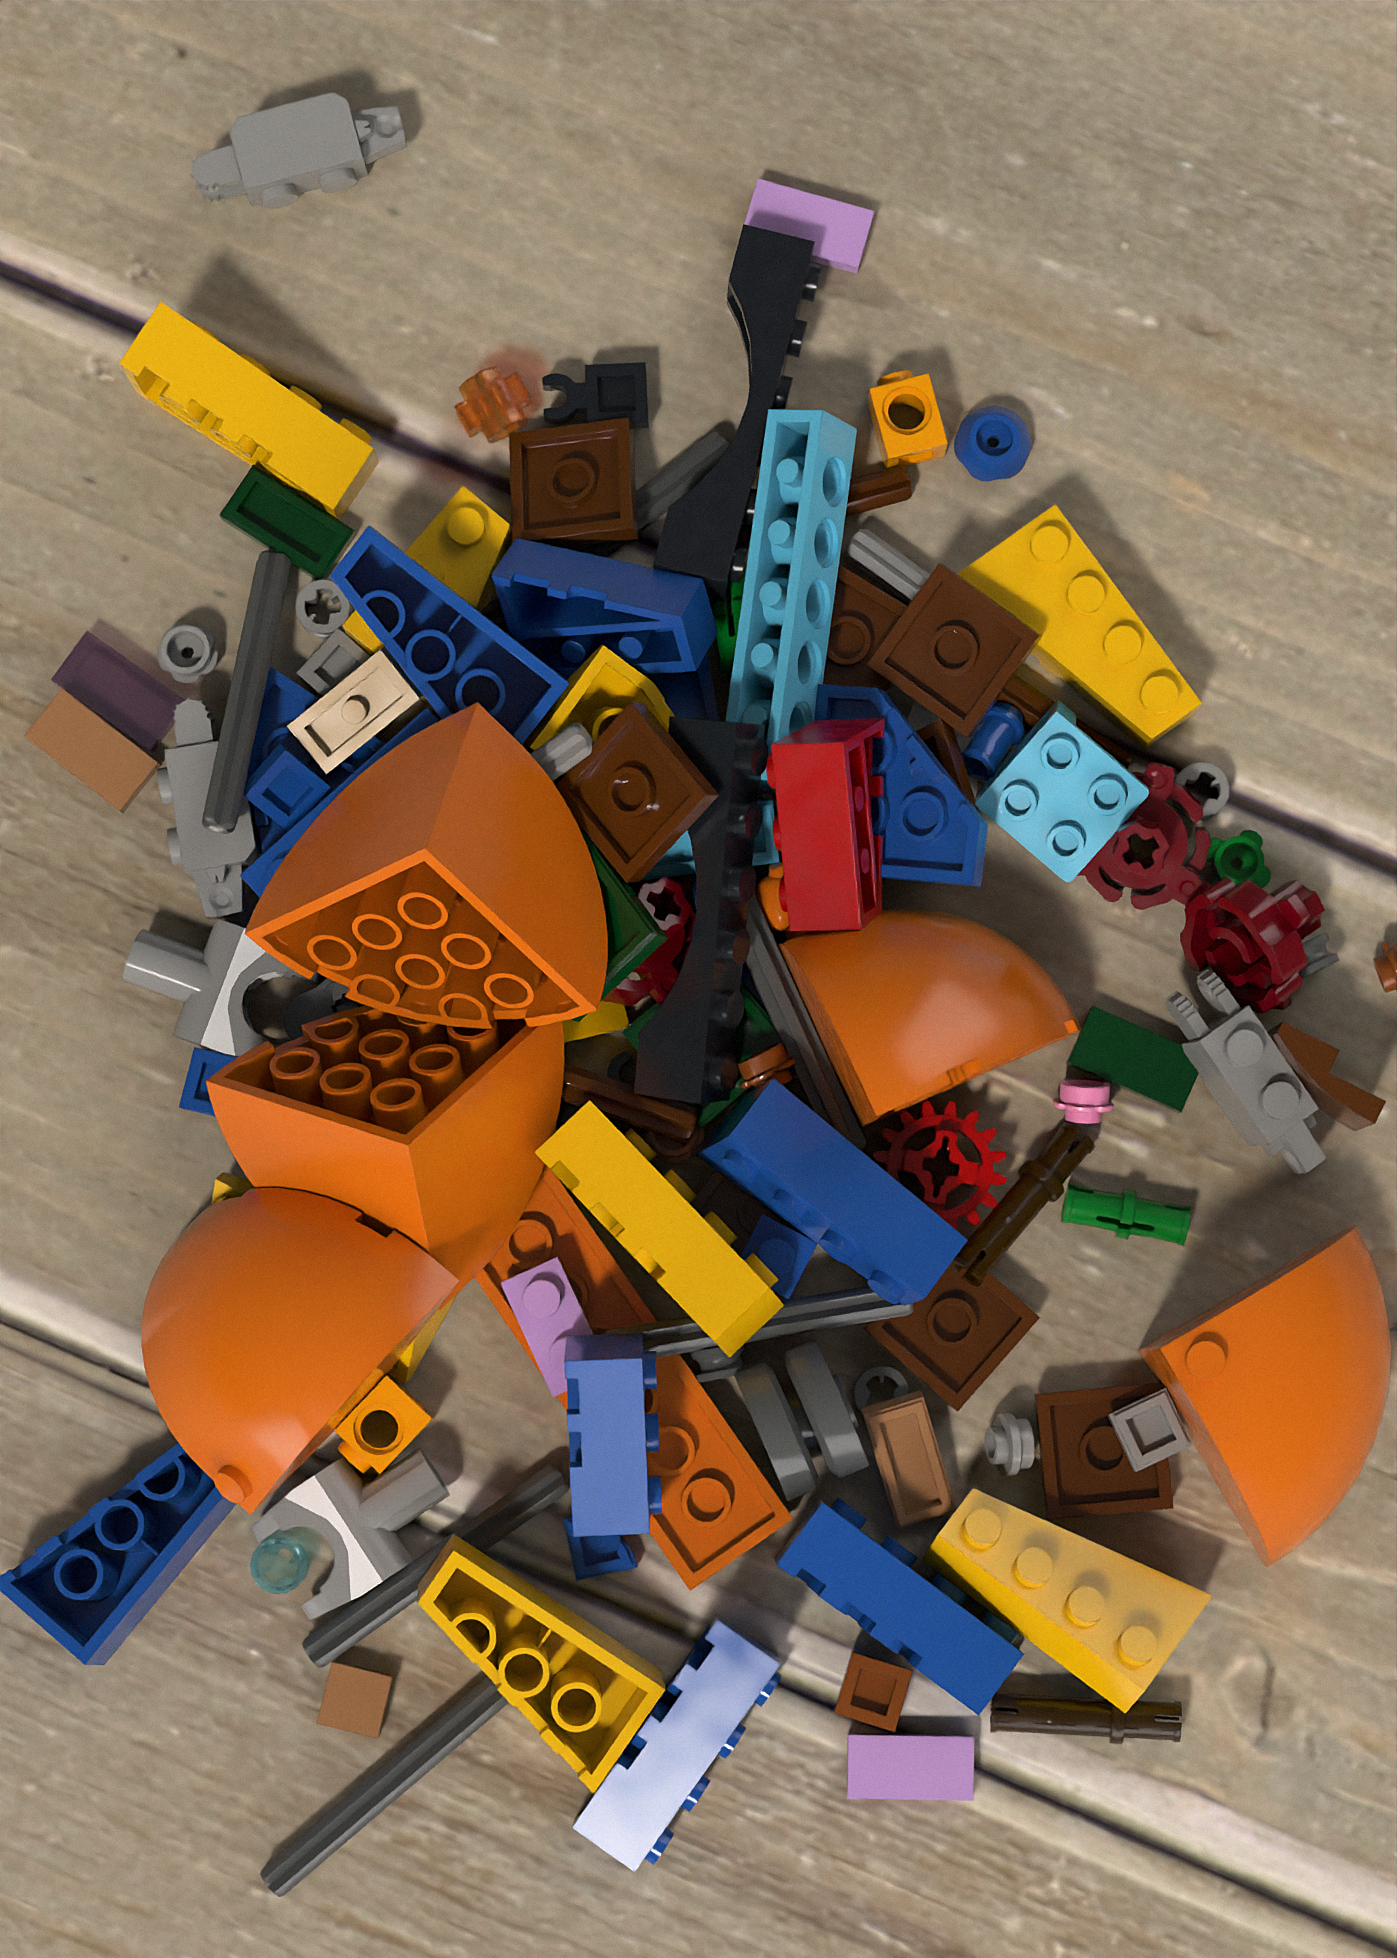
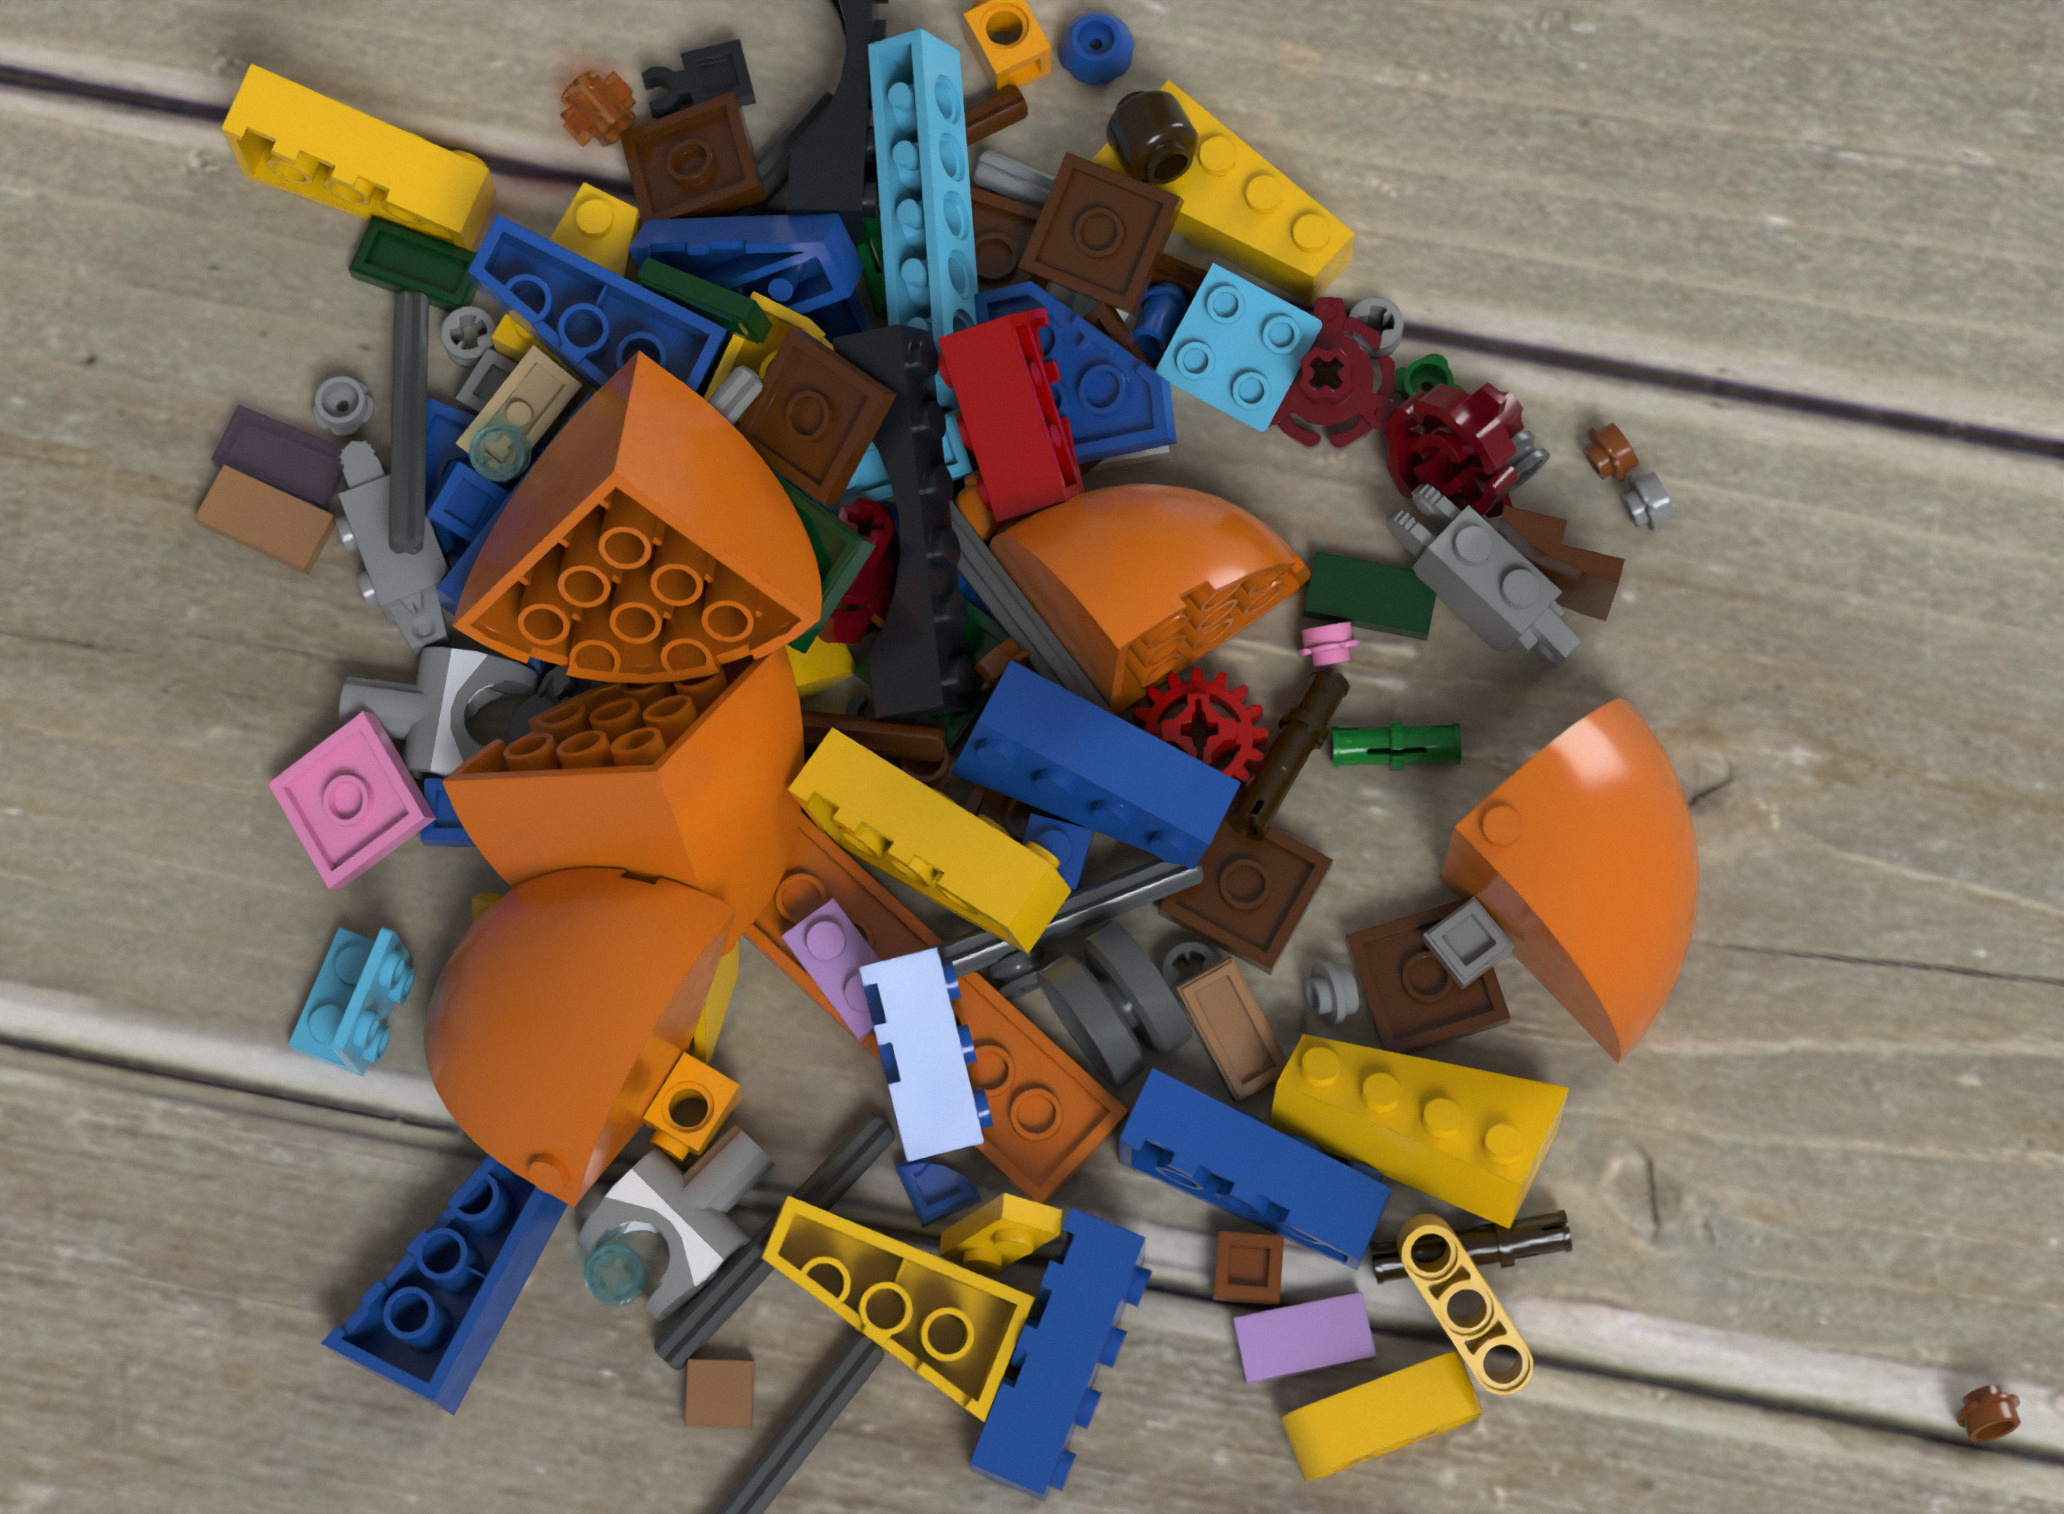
camera: 10 degrees left, 10 degrees down
none -> bright pink plate [268,711,437,890]
none -> medium azure bracket [288,927,416,1077]
none -> clear light blue bush [469,424,531,481]
none -> dark green tile [637,257,773,344]
none -> yellow plate [939,1193,1062,1275]
none -> dark brown head [1106,90,1198,185]
none -> yellow beam [1280,1351,1484,1482]
none -> yellow beam [1397,1214,1533,1395]

